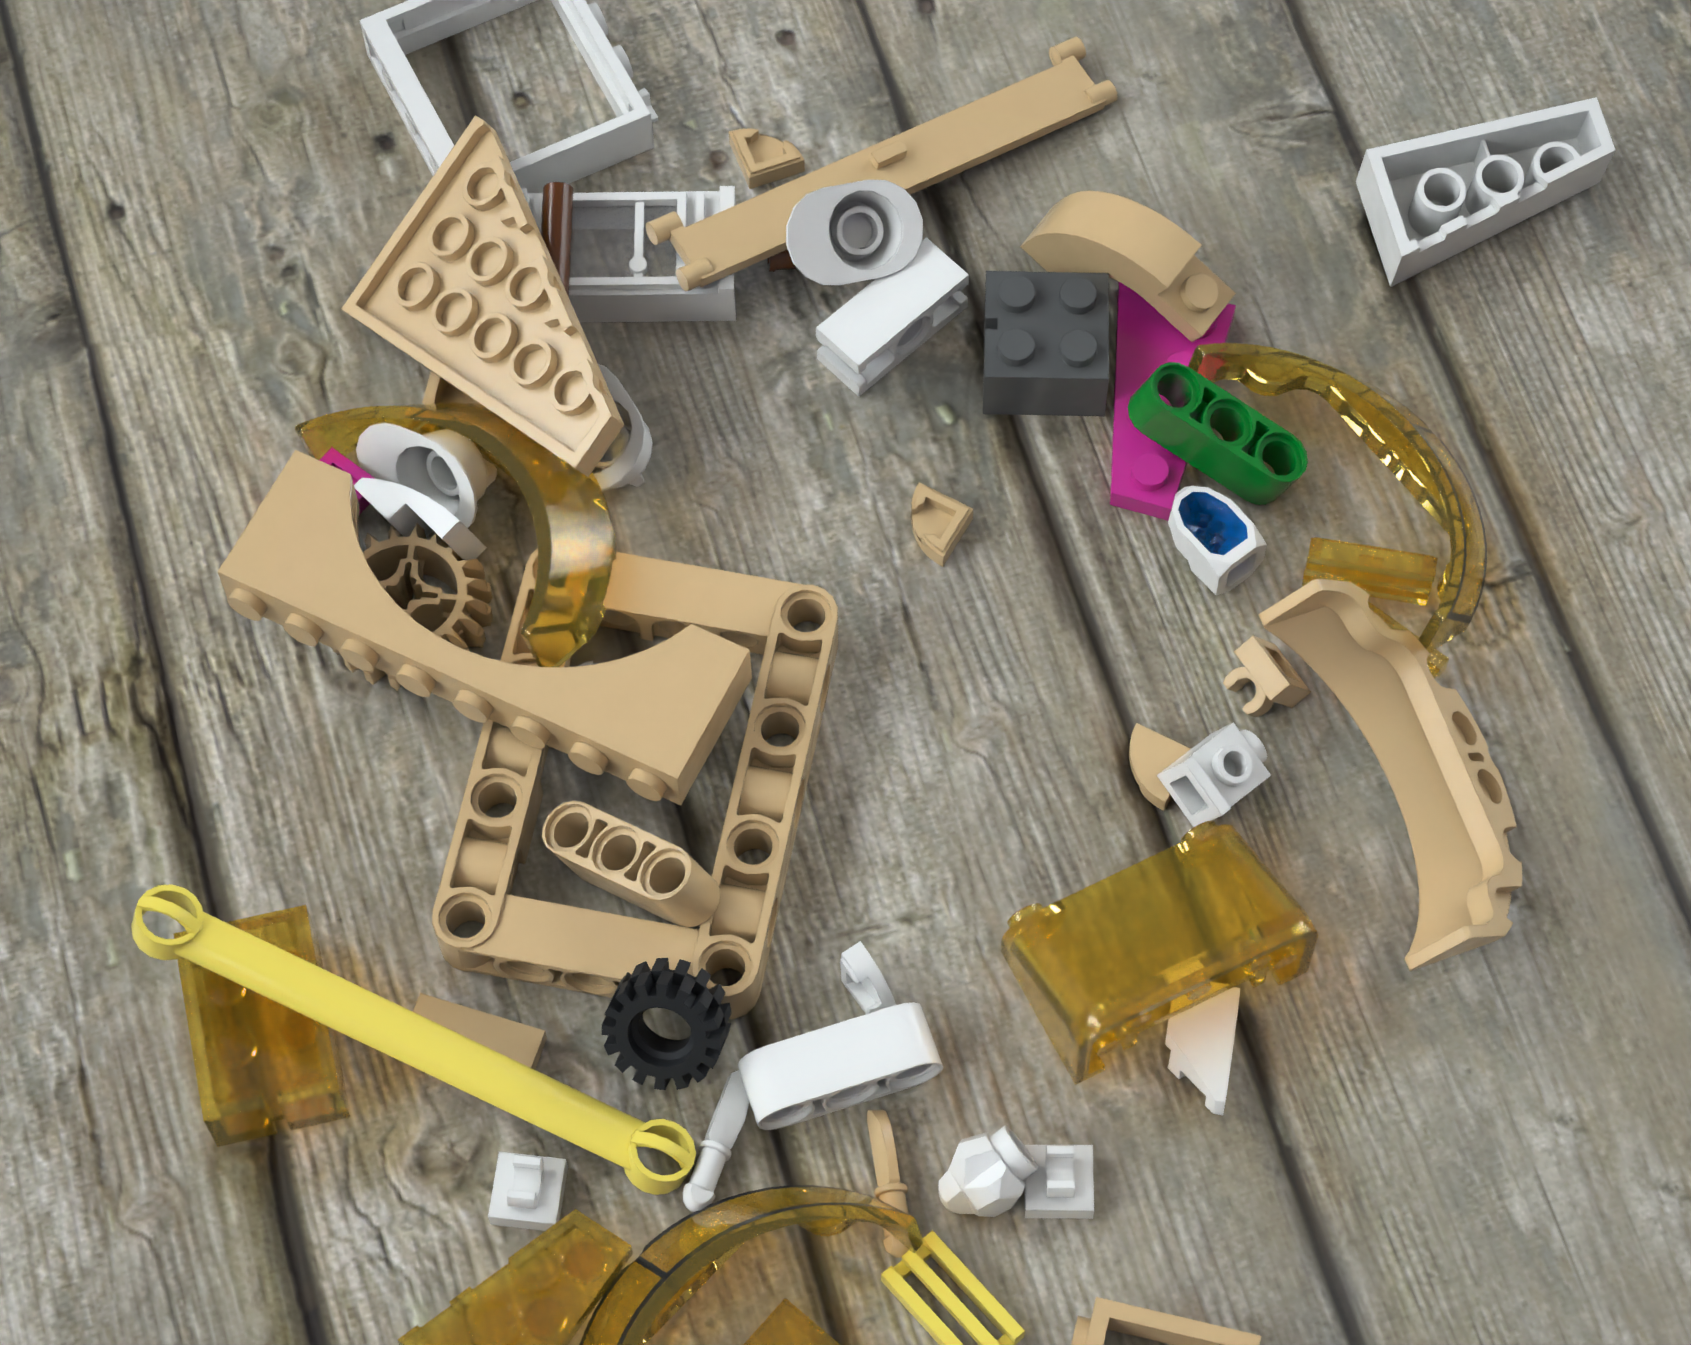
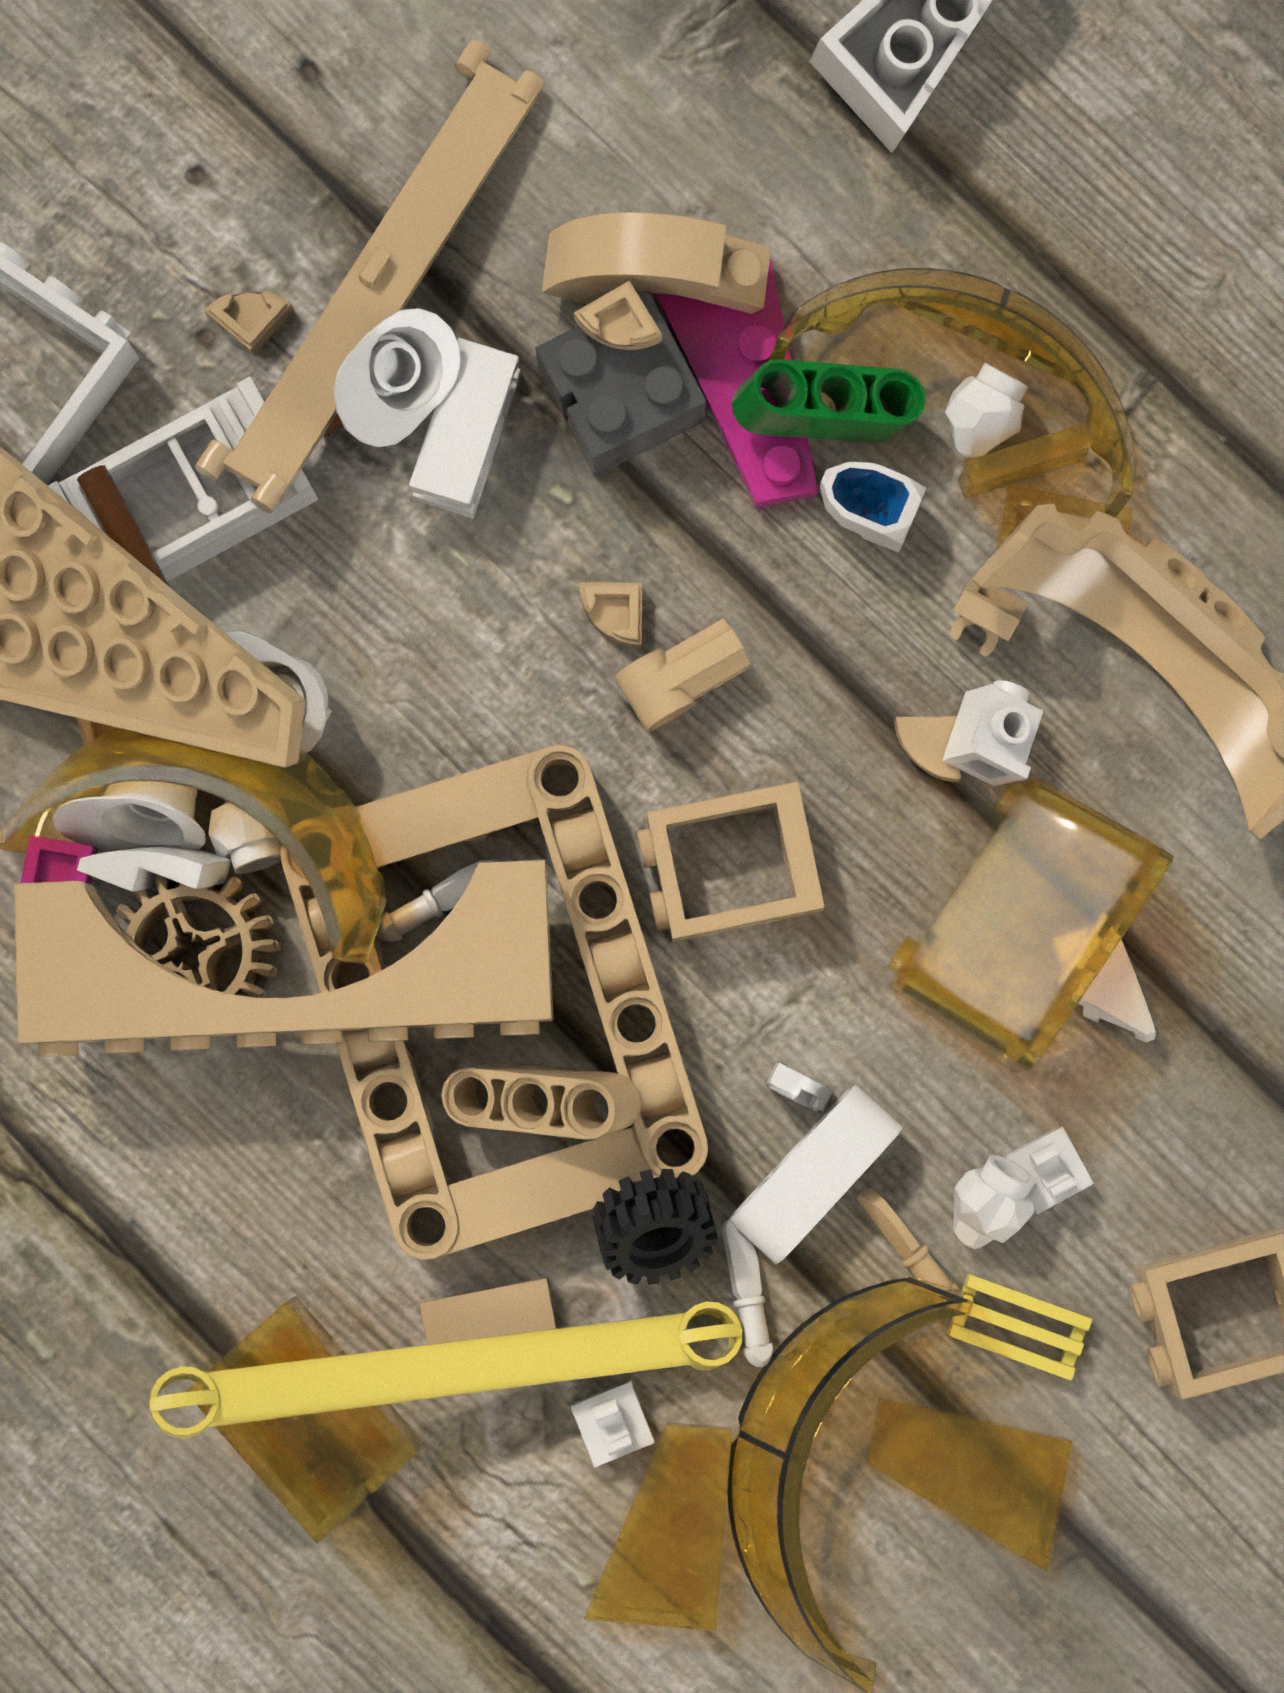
camera: 30 degrees left, 20 degrees up
none -> white rock [208,777,288,874]
none -> tan tile [574,281,662,350]
none -> tan piece [614,618,751,732]
none -> tan window [637,782,825,943]
none -> white rock [945,363,1029,458]

